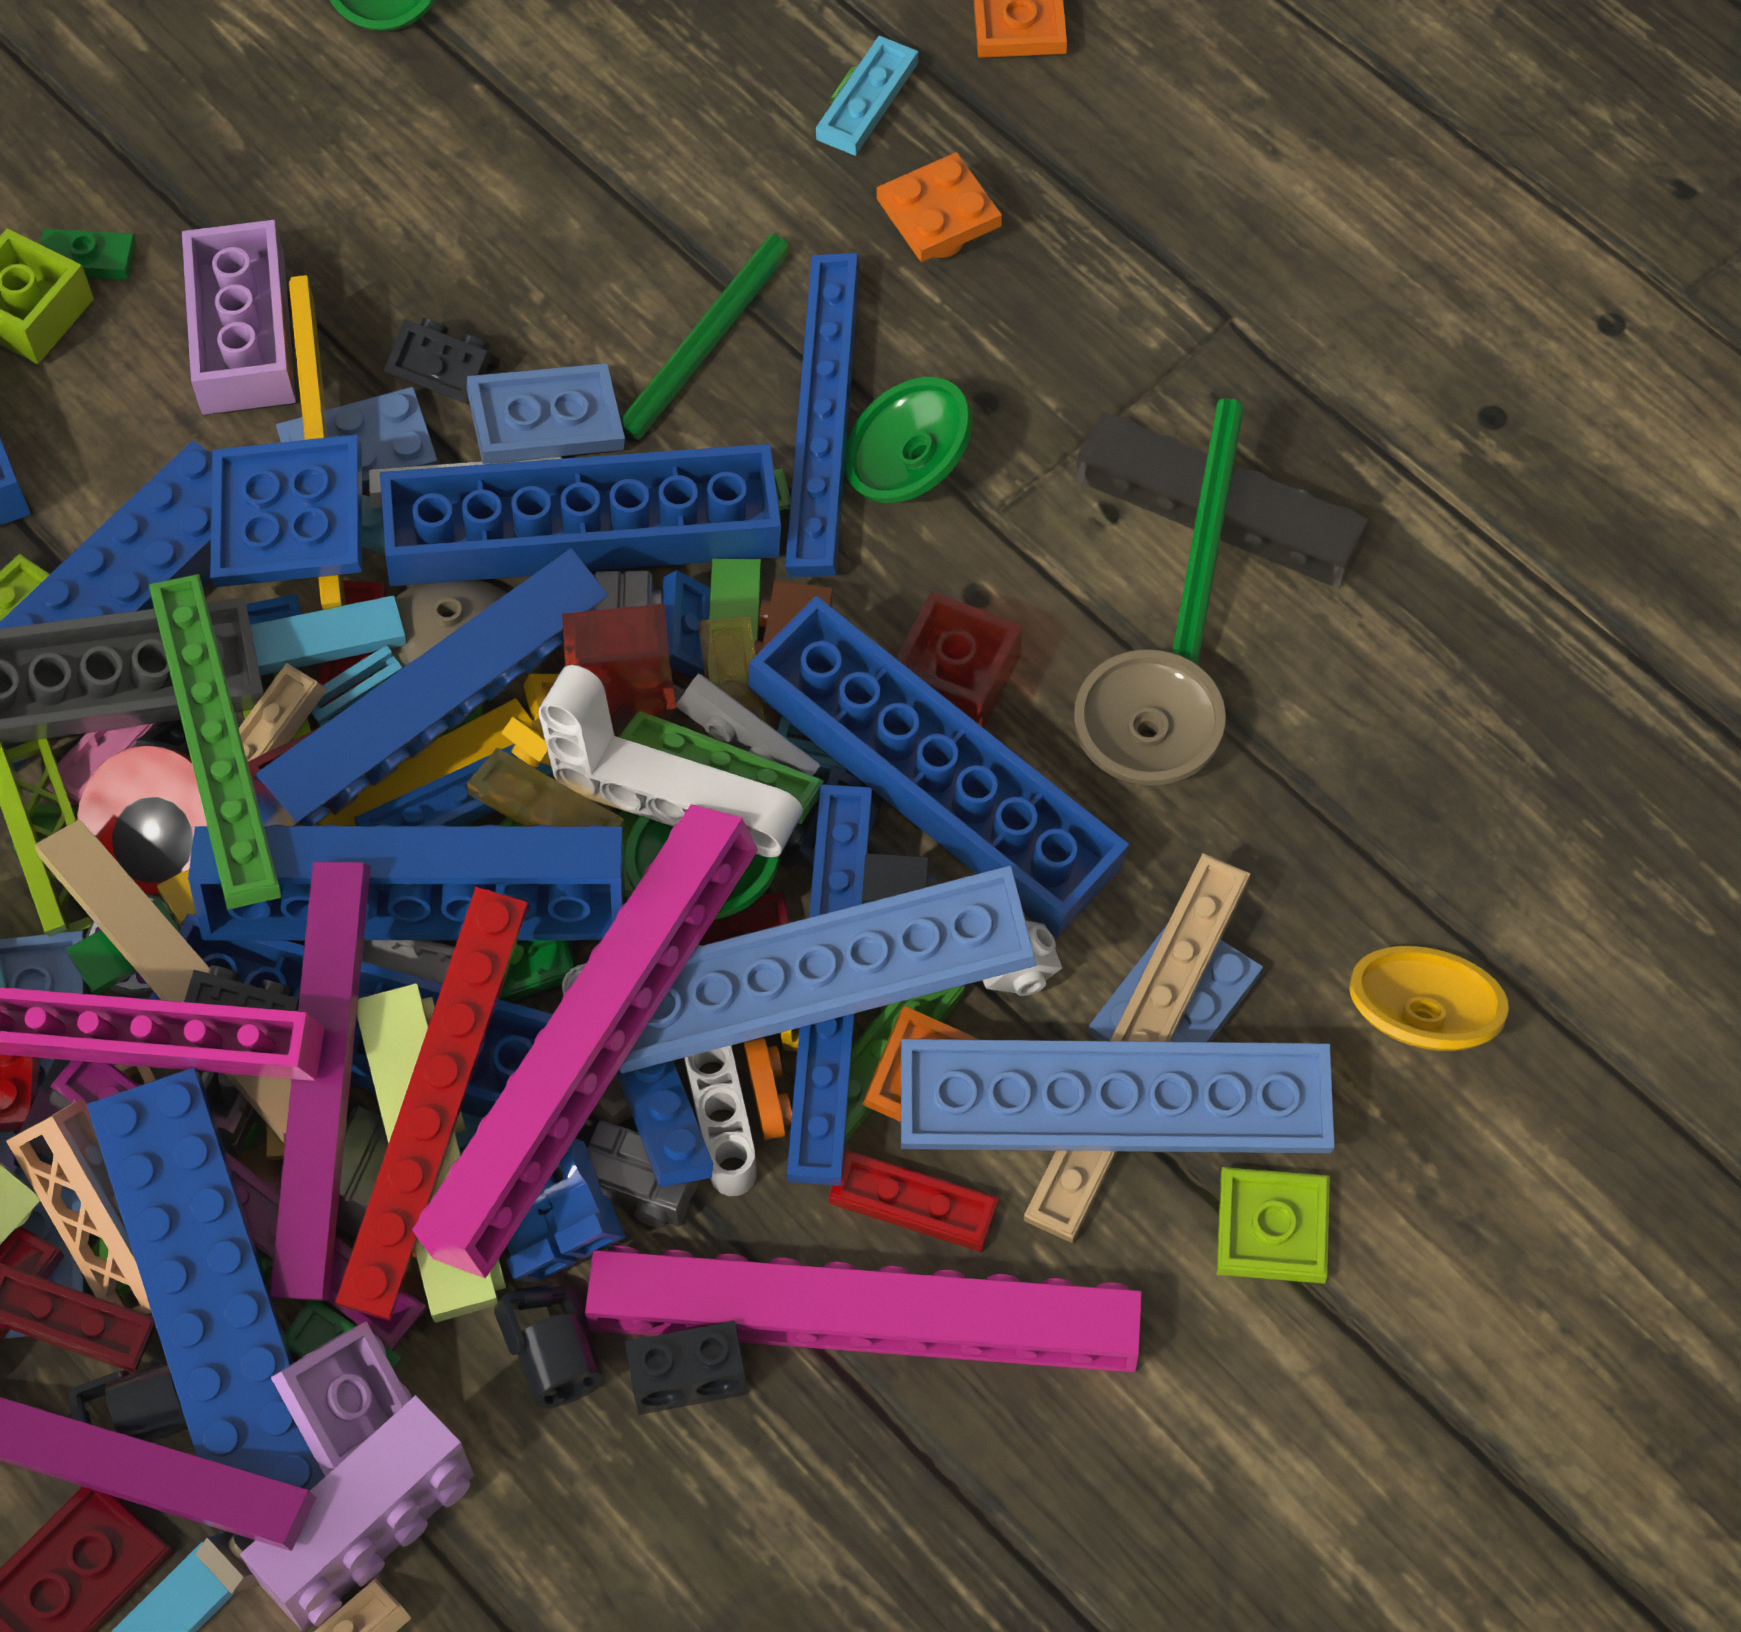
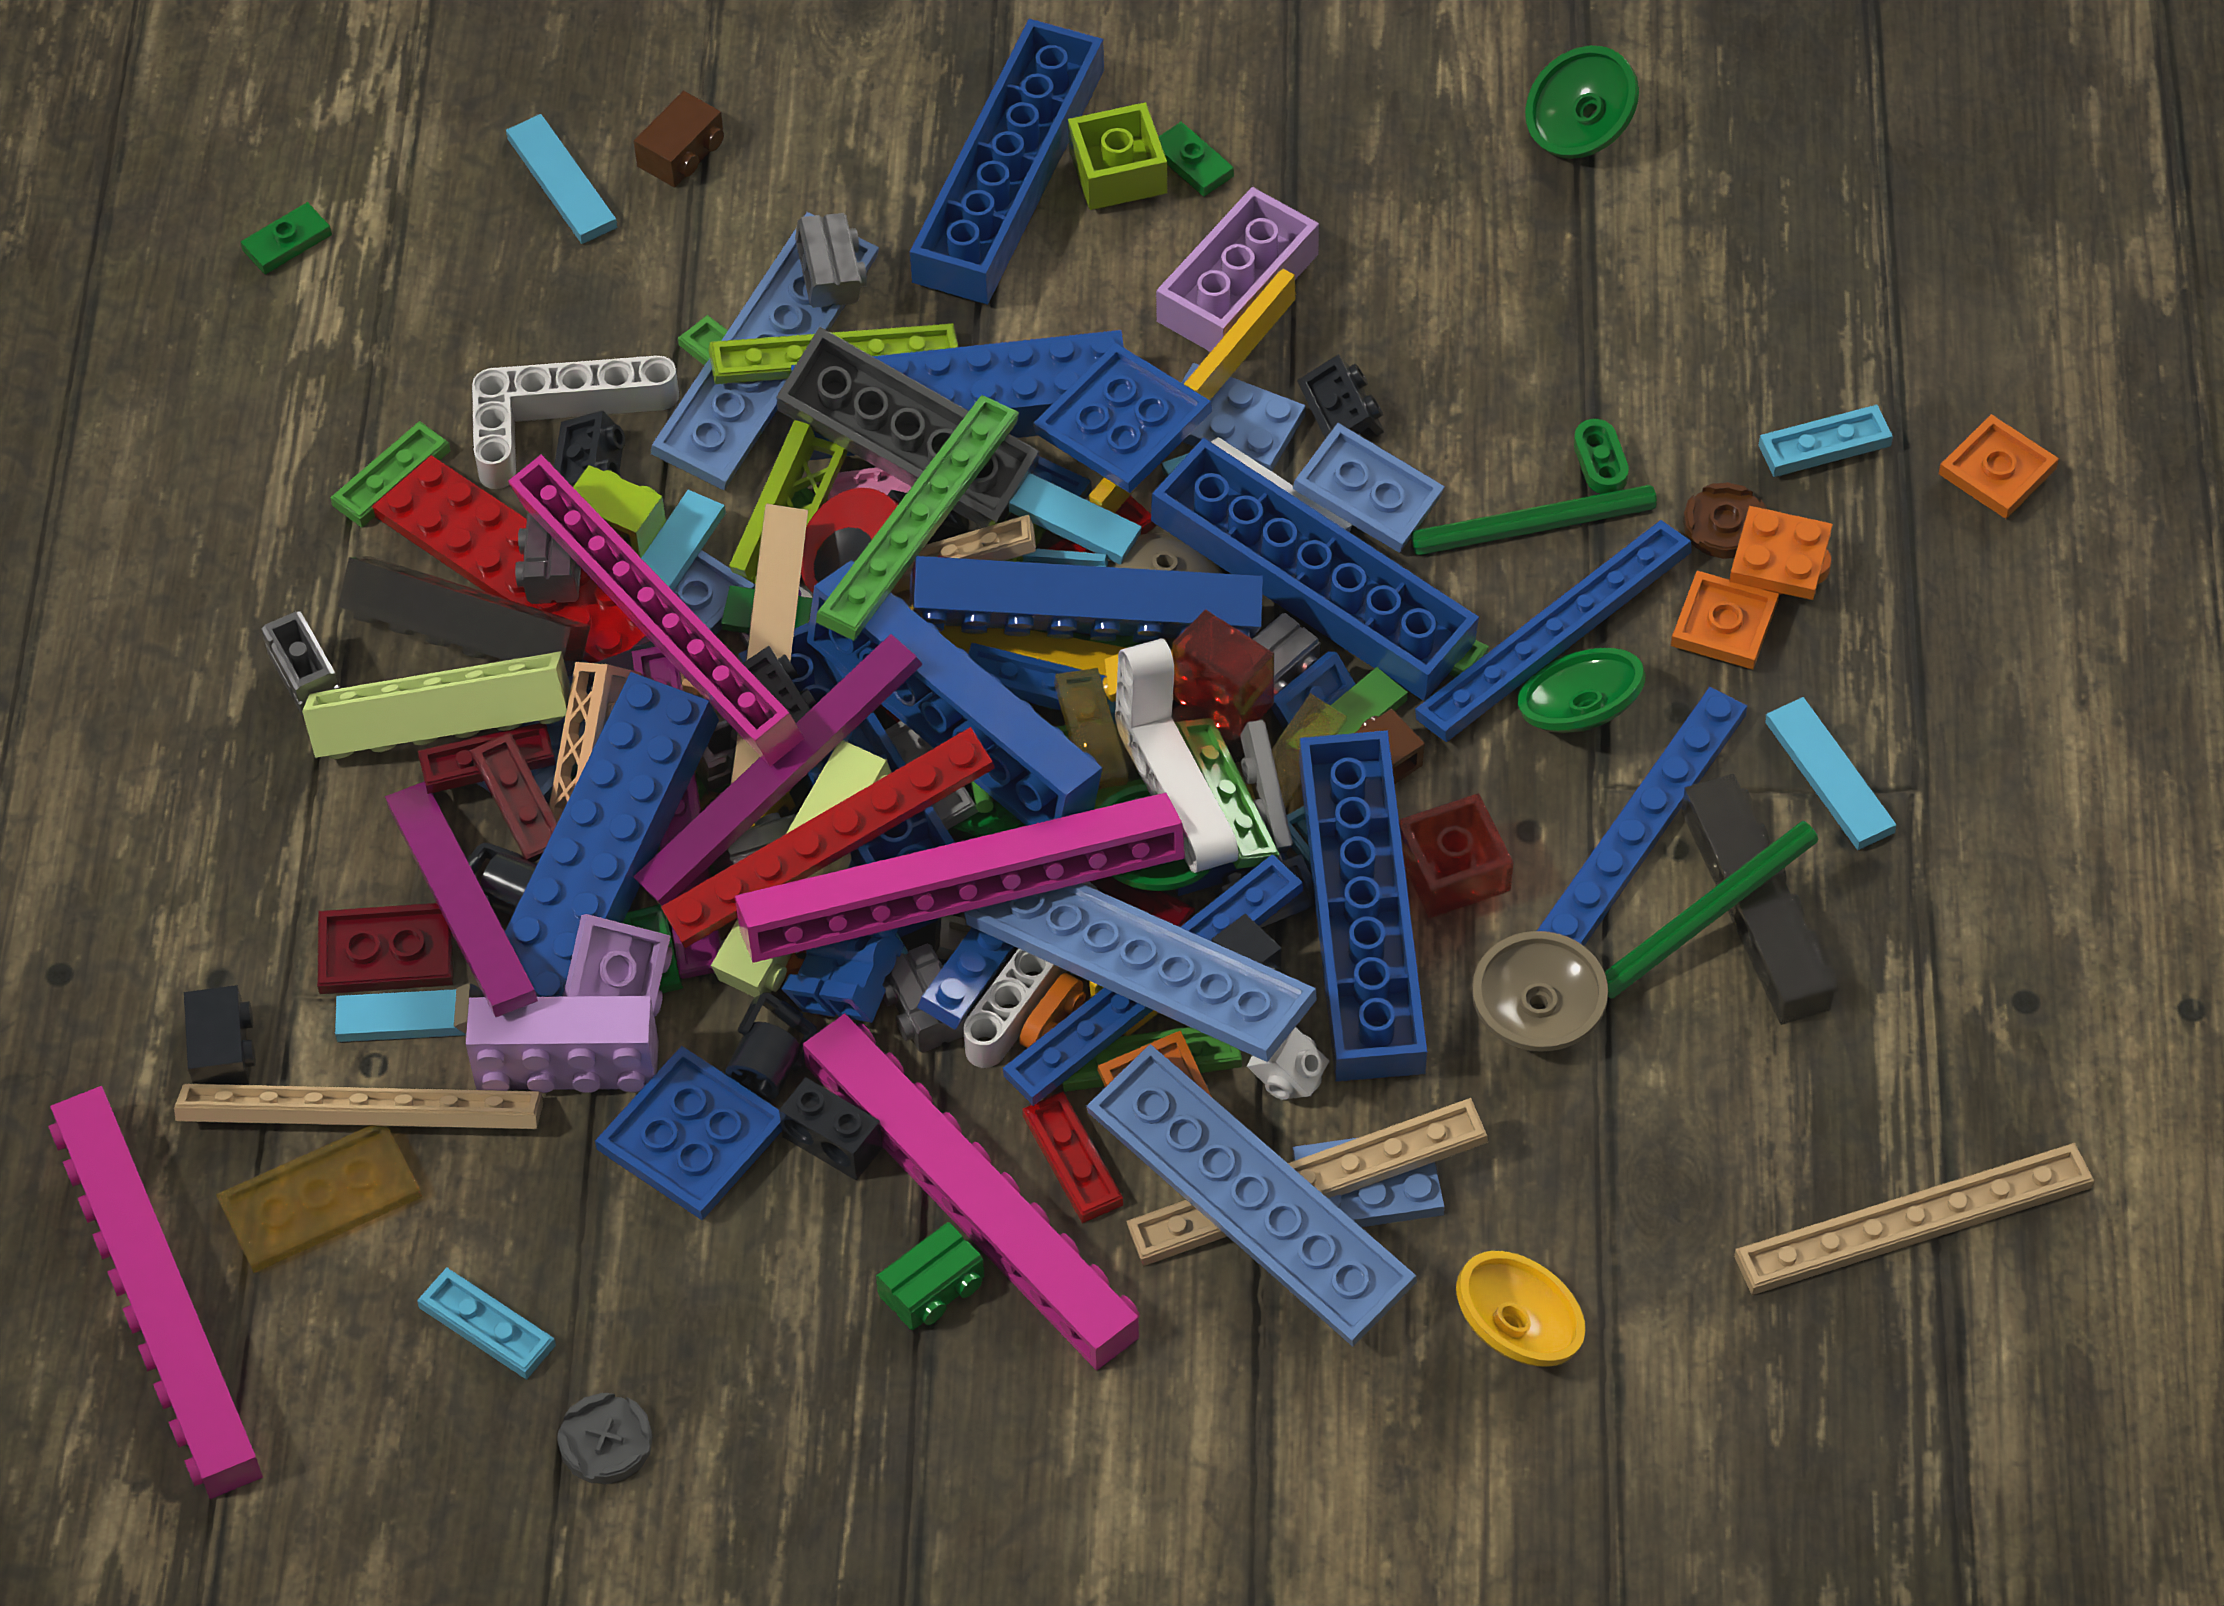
camera: 45 degrees right, 5 degrees down
lime tile [1216,1167,1330,1284] -> none
none -> blue plate [595,1046,782,1220]
none -> green brick [876,1222,984,1330]
none -> blue plate [1537,687,1747,946]
none -> green plate [1574,419,1629,494]
none -> orange plate [1671,571,1779,670]
none -> reddish brown tile [1683,482,1767,559]
none -> tan tile [1734,1143,2094,1295]
none -> medium azure tile [1765,697,1897,850]

